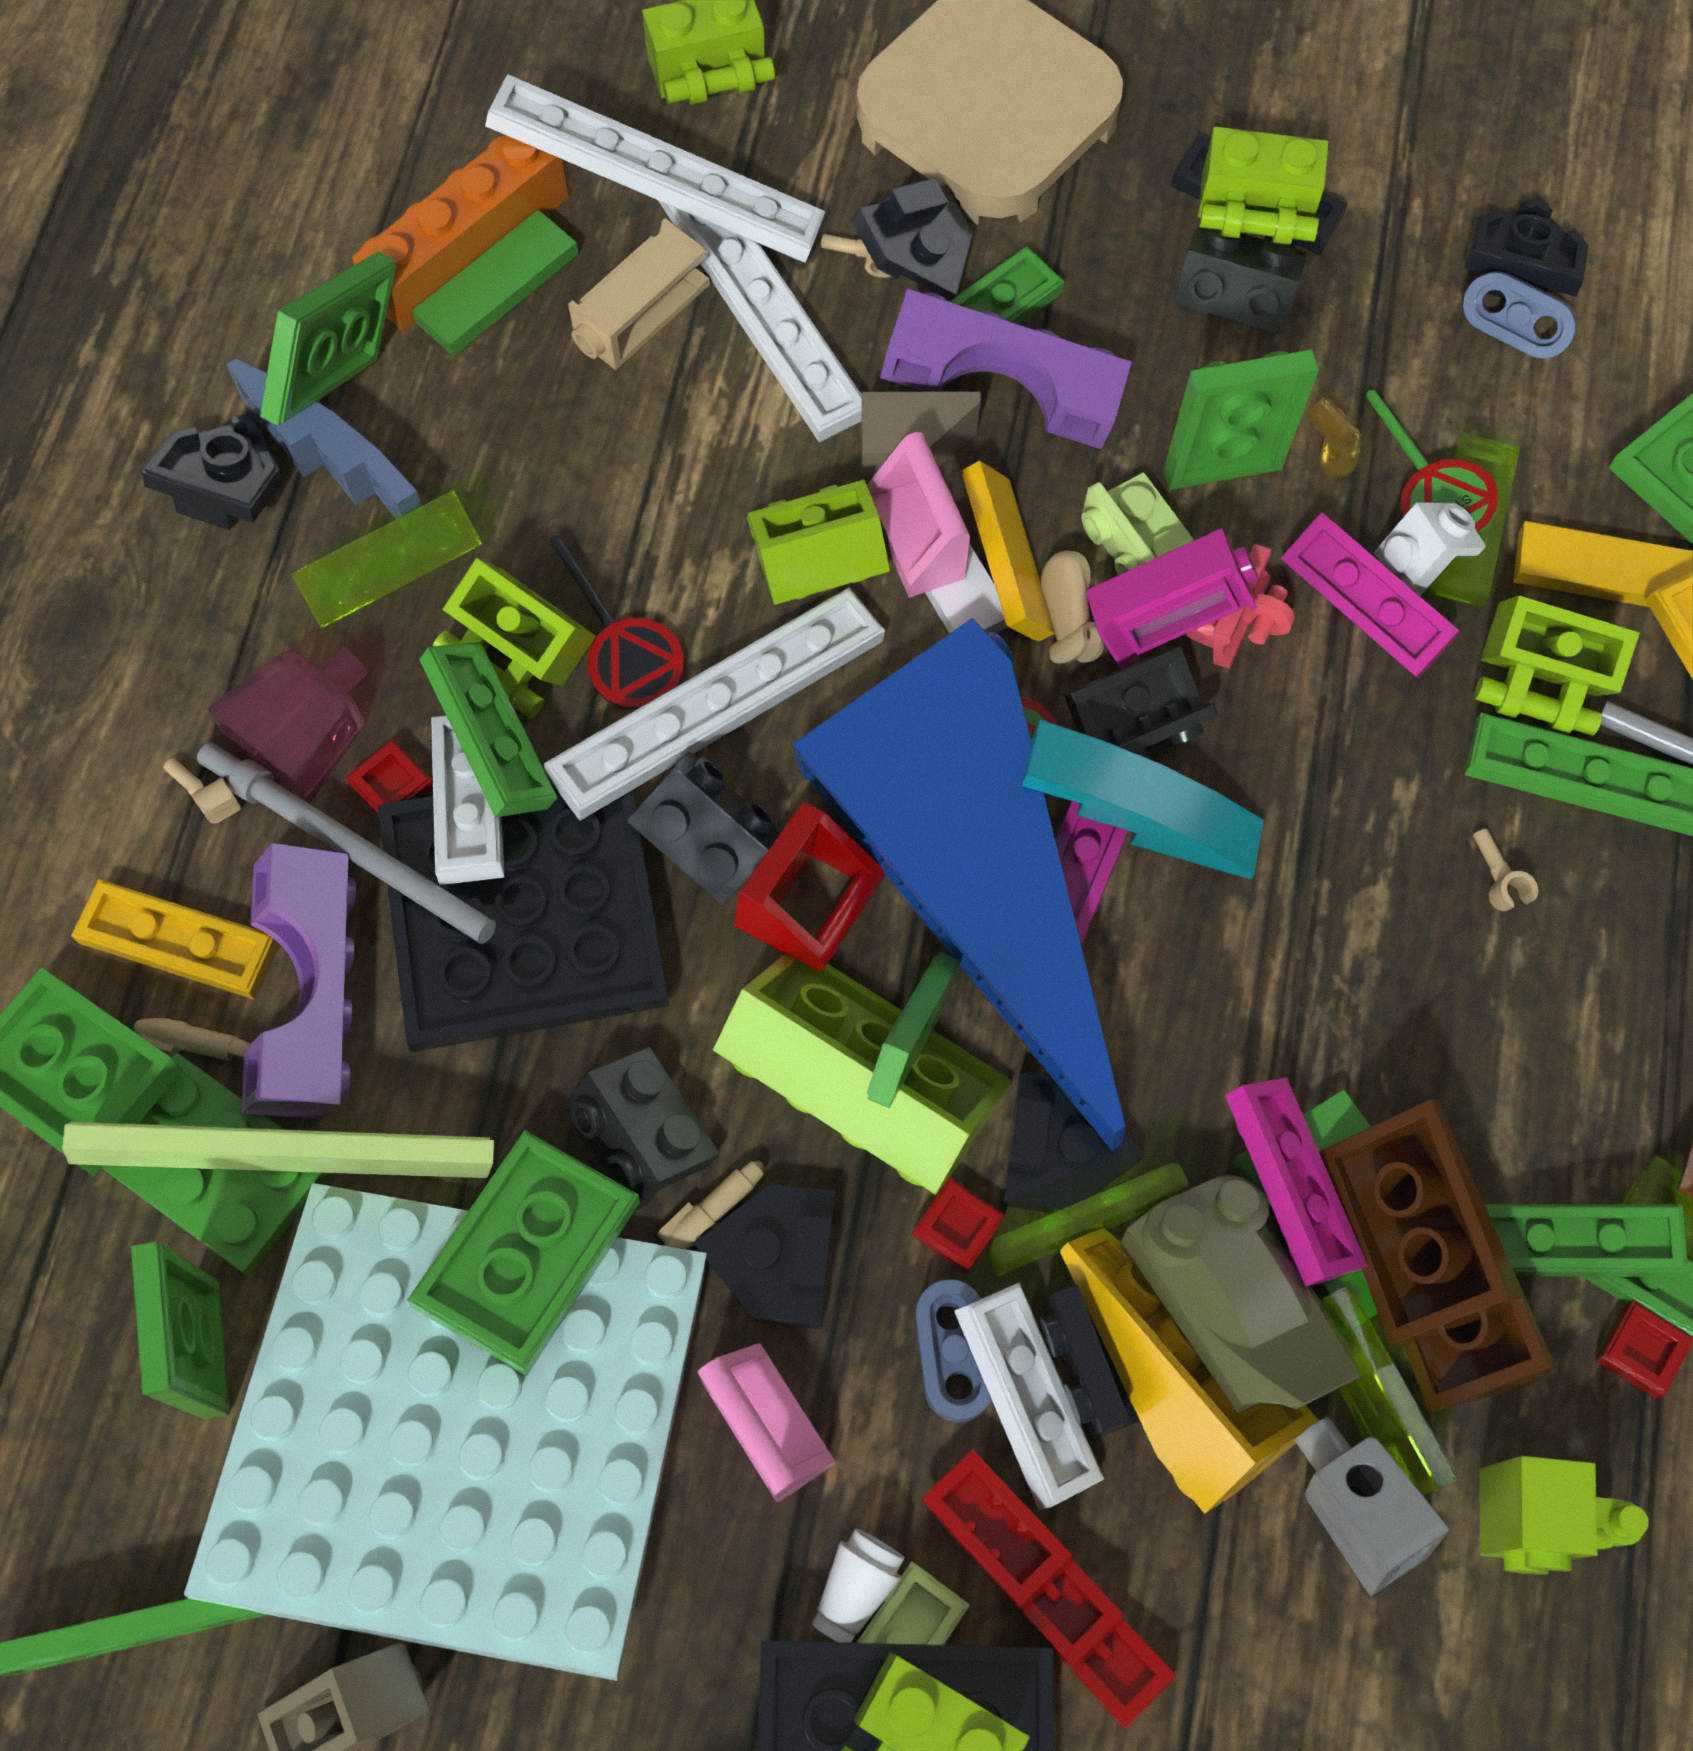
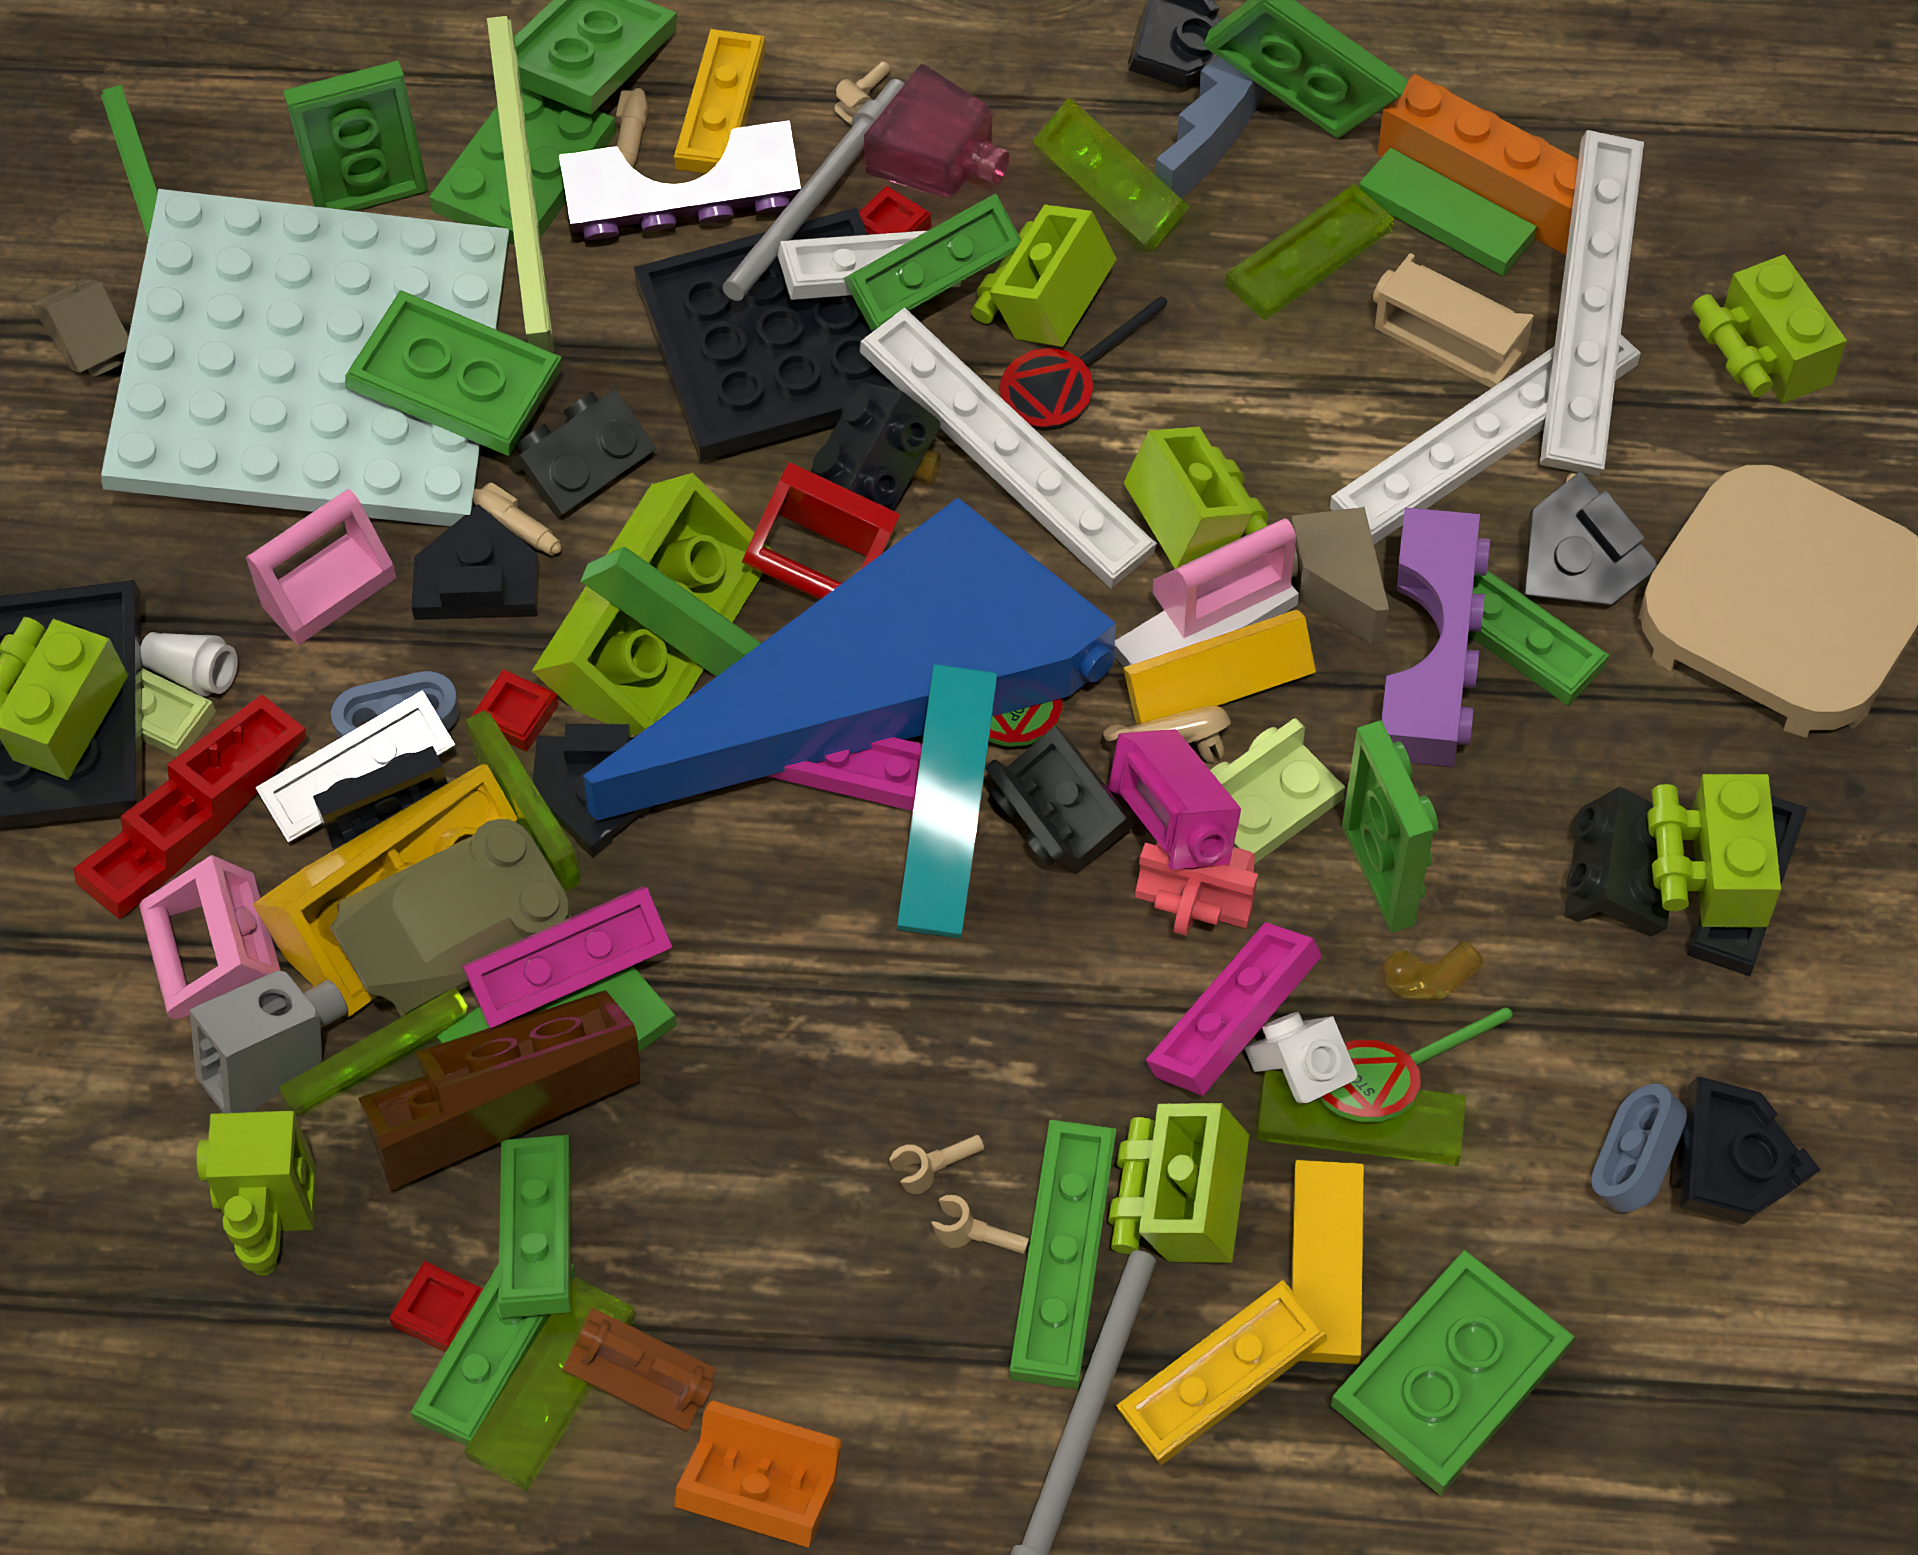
camera: 85 degrees right, 10 degrees down
none -> bright pink tile [139,855,281,1019]
none -> tan hand [931,1195,1029,1254]
none -> clear neon green tile [1225,184,1394,321]

